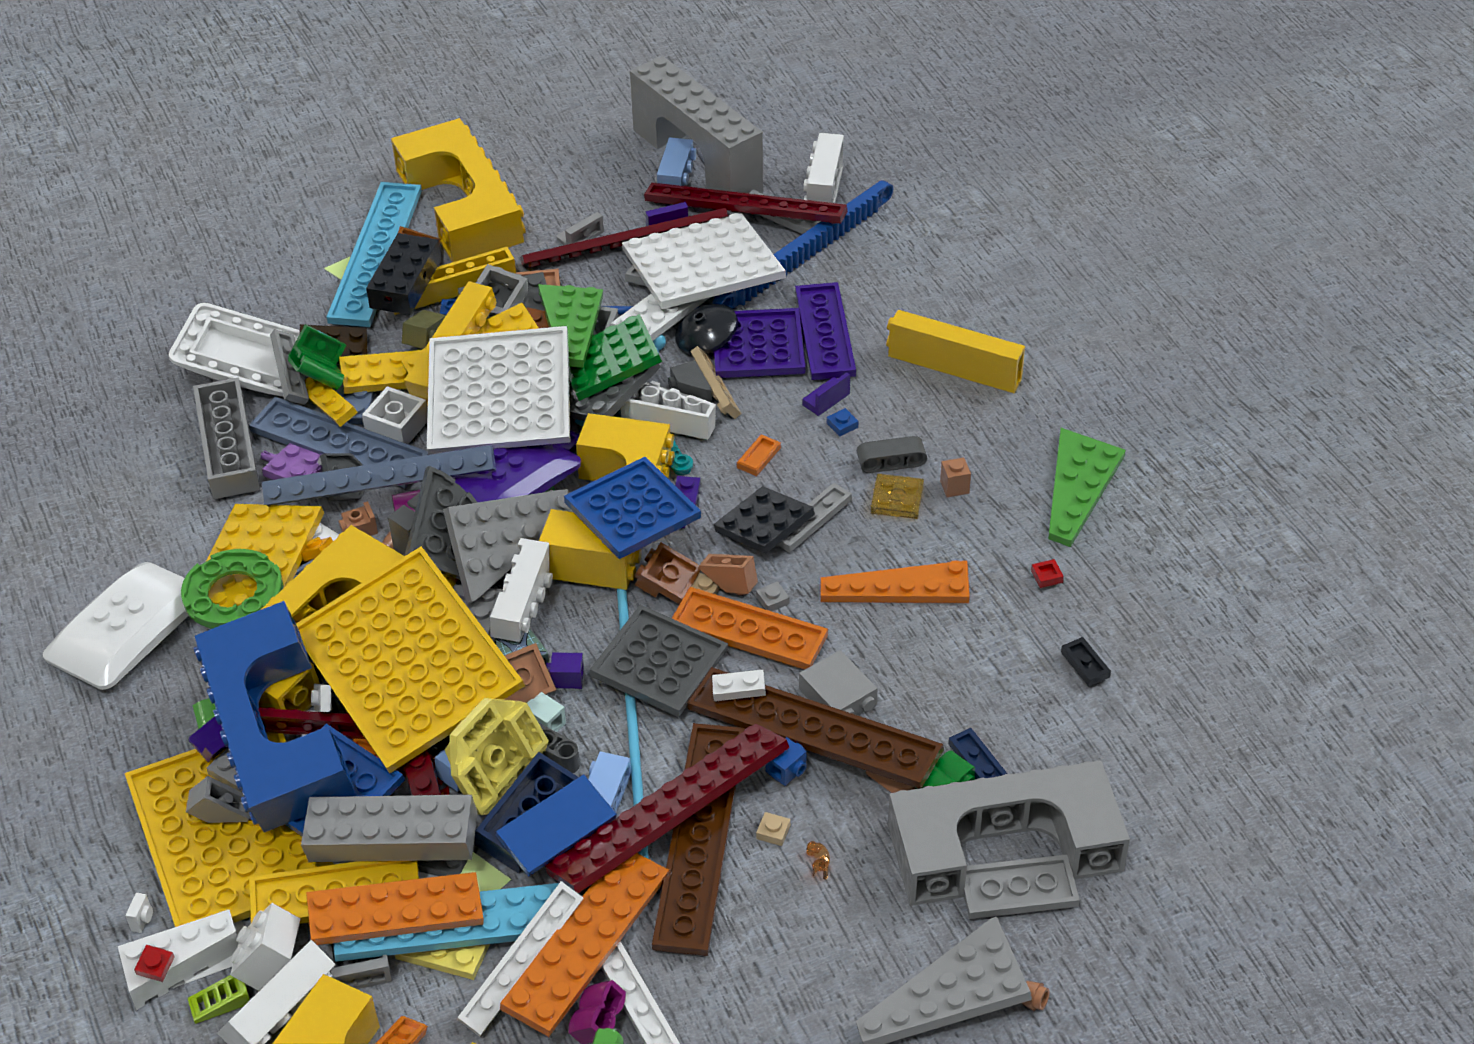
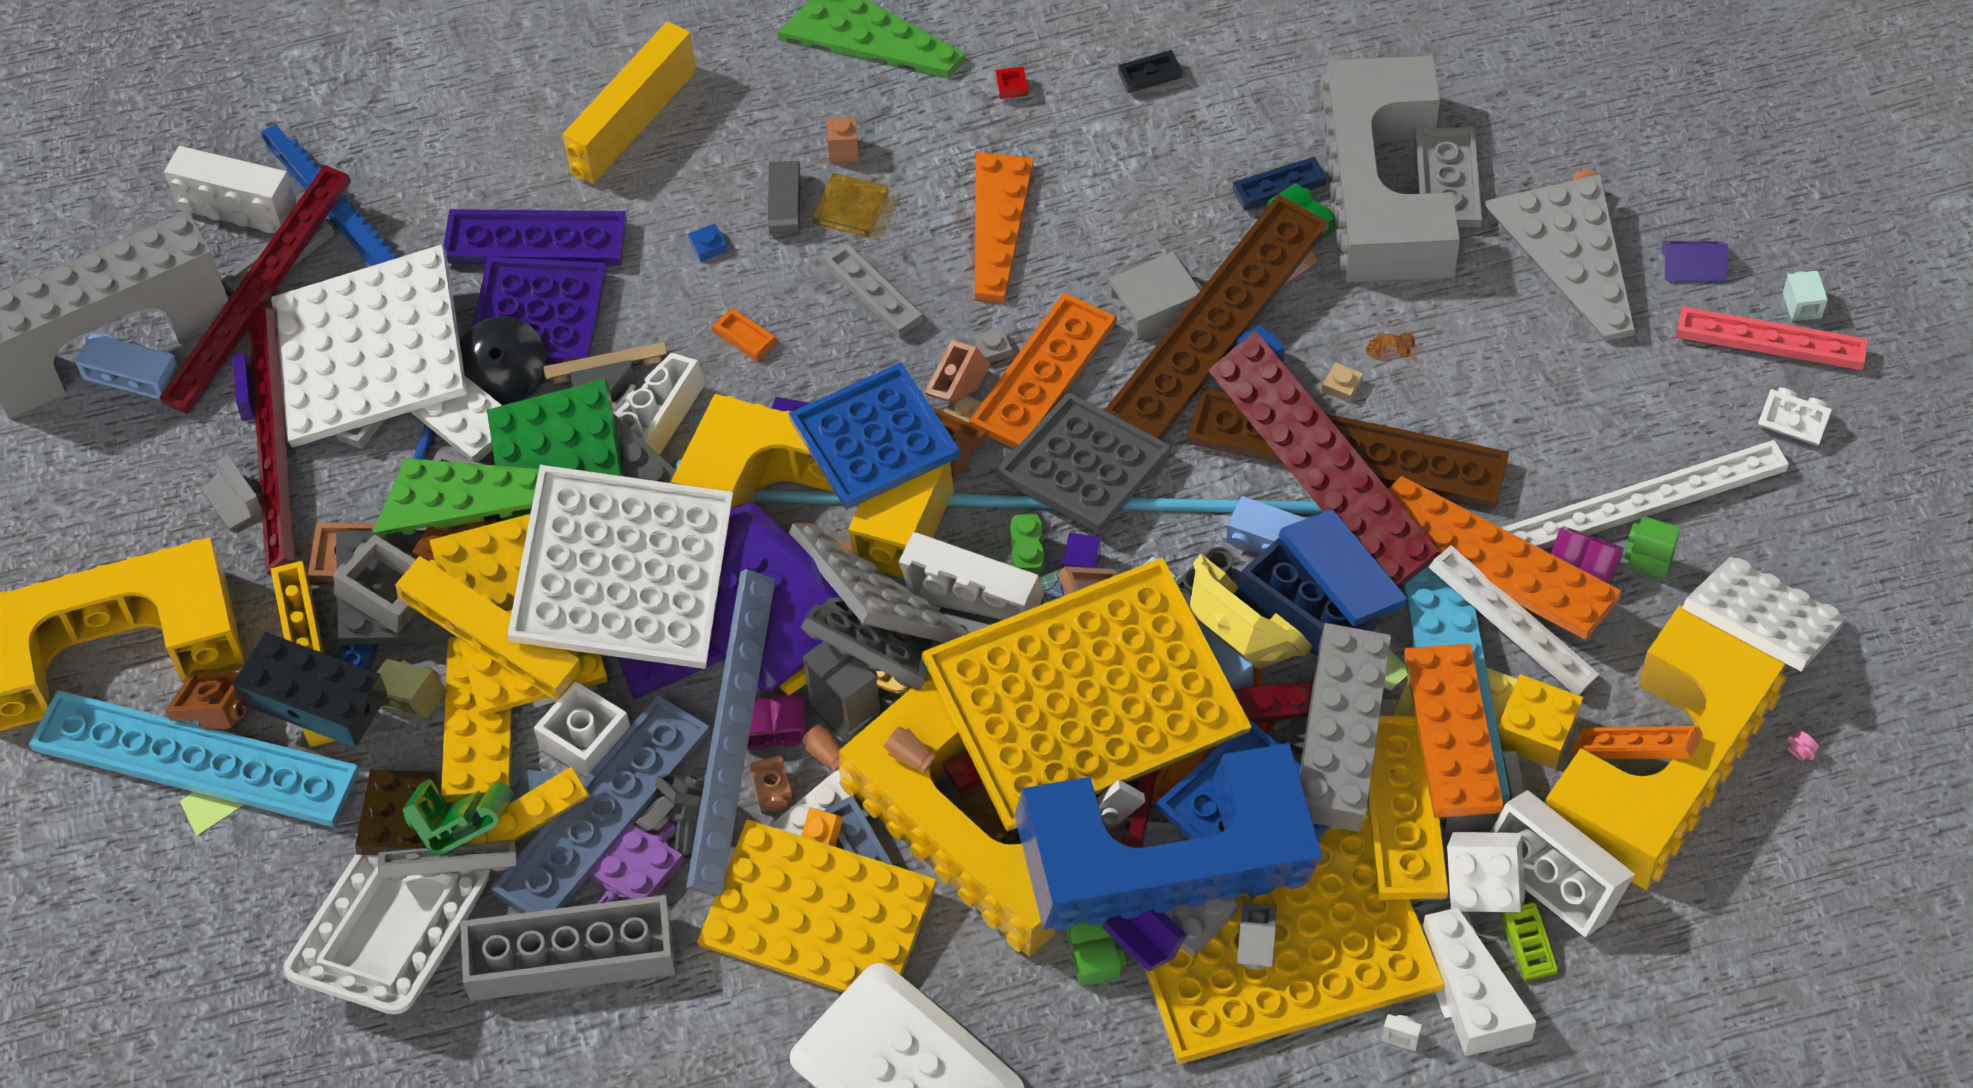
camera: 80 degrees left, 10 degrees up
red plate [134,944,175,982] -> none
bright green plate [181,549,283,629] -> none
white plate [712,670,766,701] -> none
black plate [713,486,815,554] -> none
dark purple panel [802,373,850,416] -> none
none -> nougat cone [883,726,936,773]
none -> bright green brick [1010,514,1045,577]
none -> yellow brick [1497,674,1583,770]

